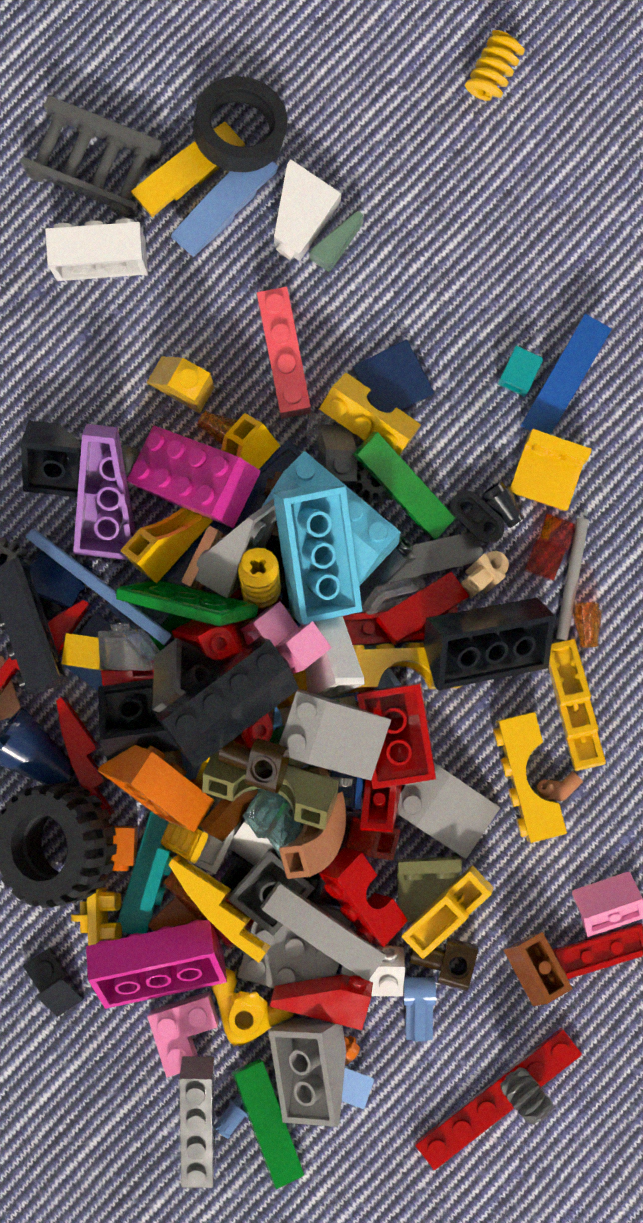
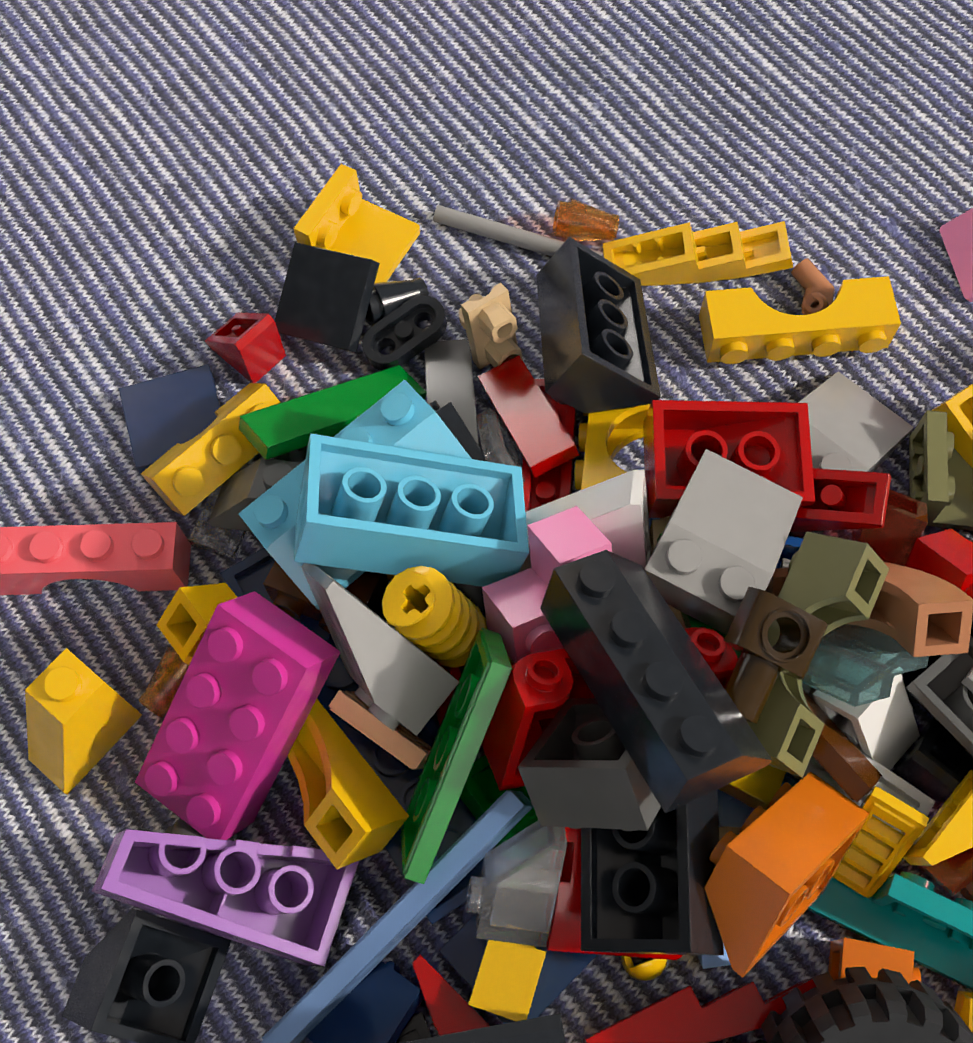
camera: 75 degrees left, 20 degrees down
teal panel [497,345,543,397] -> none
blue slope [520,314,612,435] -> none
clear red slope [524,513,575,581] -> none
none -> red slope [205,312,286,383]
none -> black tile [275,242,380,353]

